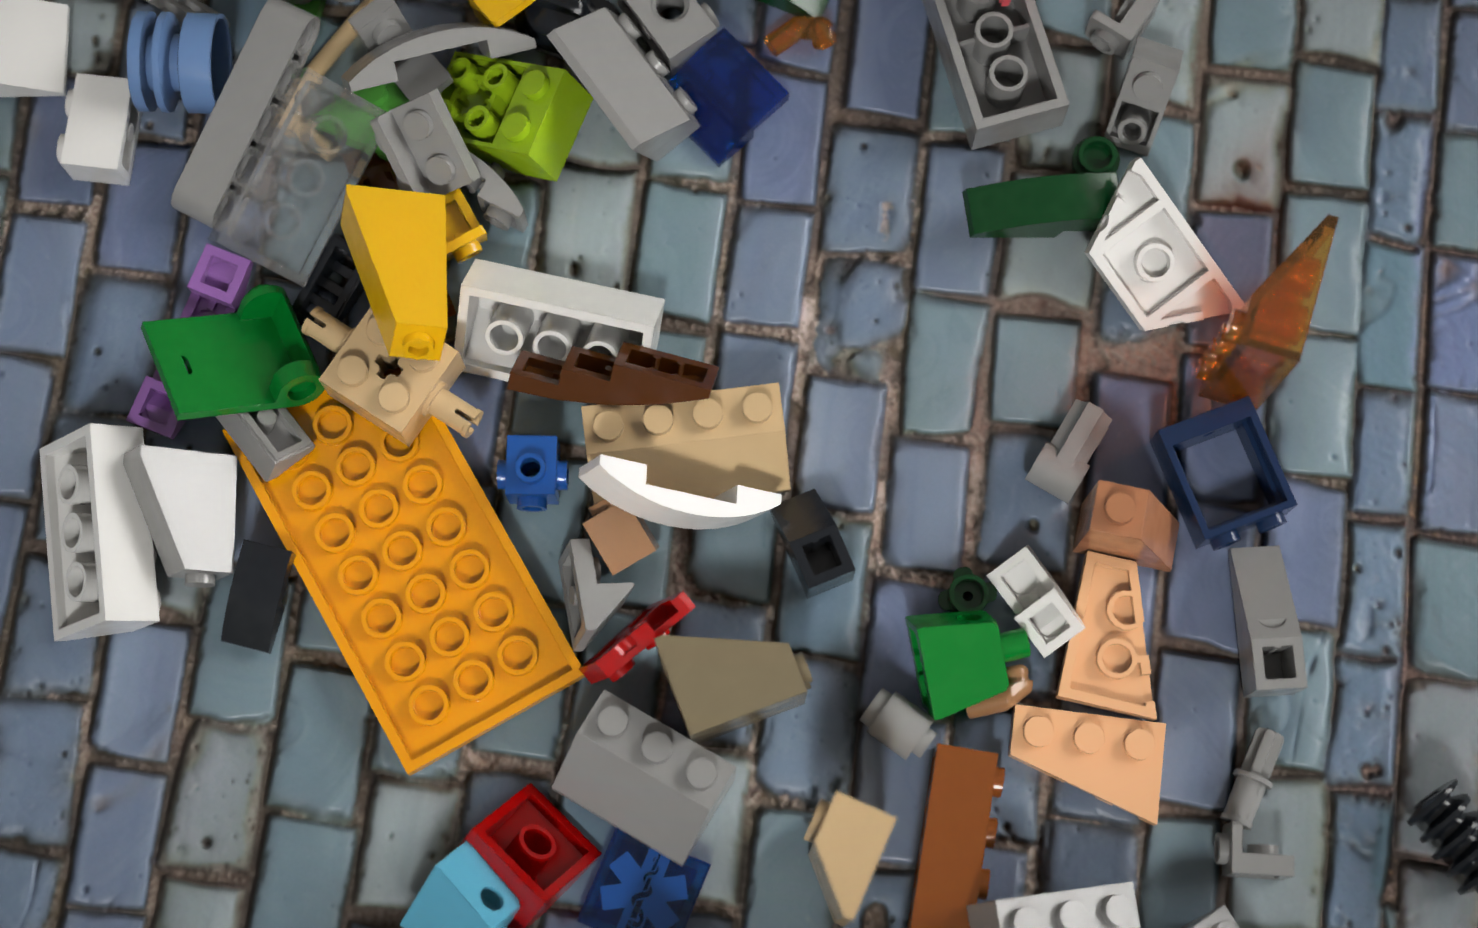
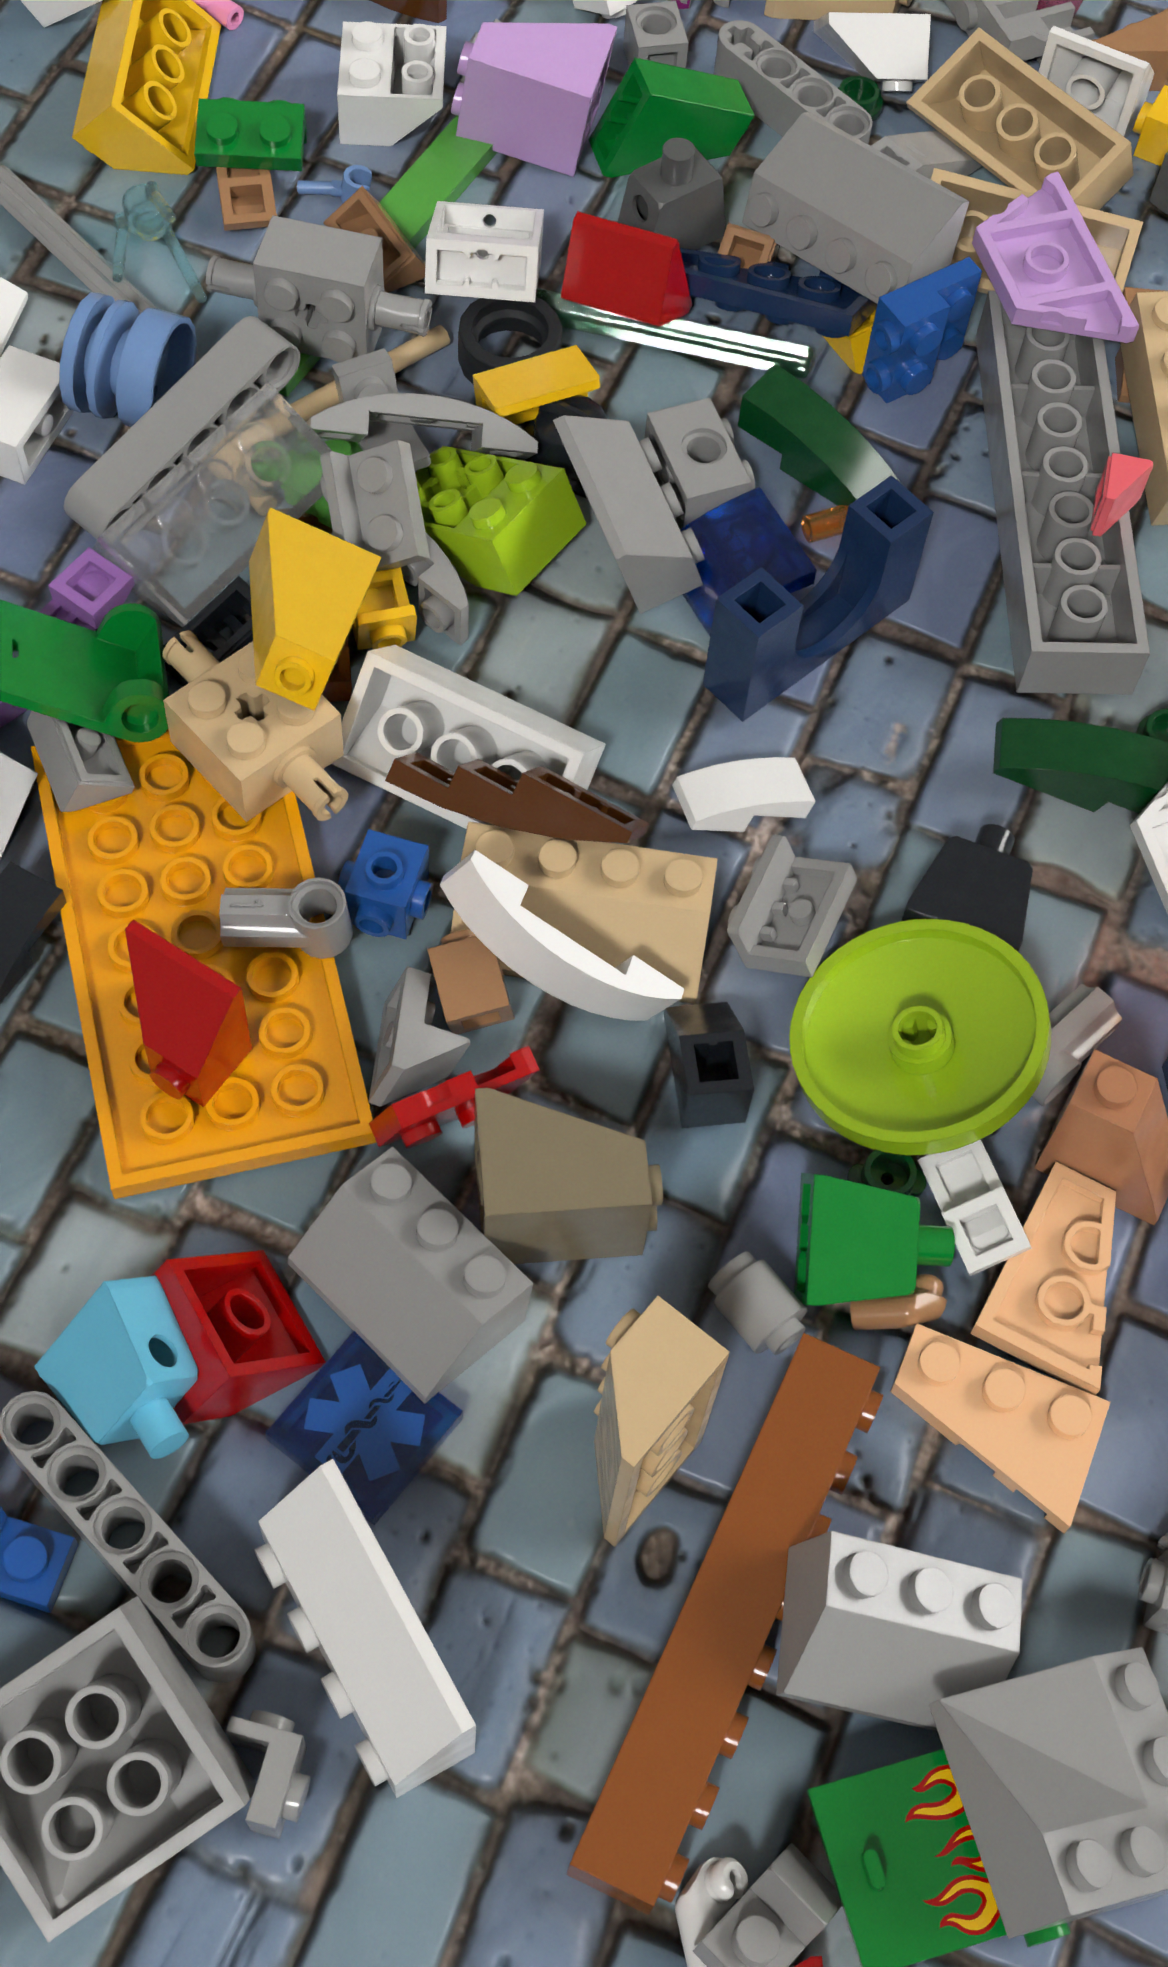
camera: 10 degrees right, 15 degrees down
none -> red slope [125,919,252,1107]
none -> light grey piece [219,877,353,959]
none -> white slope [672,757,816,832]
none -> dark blue arch [703,475,934,722]
none -> light grey bracket [727,835,857,977]
none -> lime dish [789,919,1052,1155]
none -> black torso [901,824,1033,952]

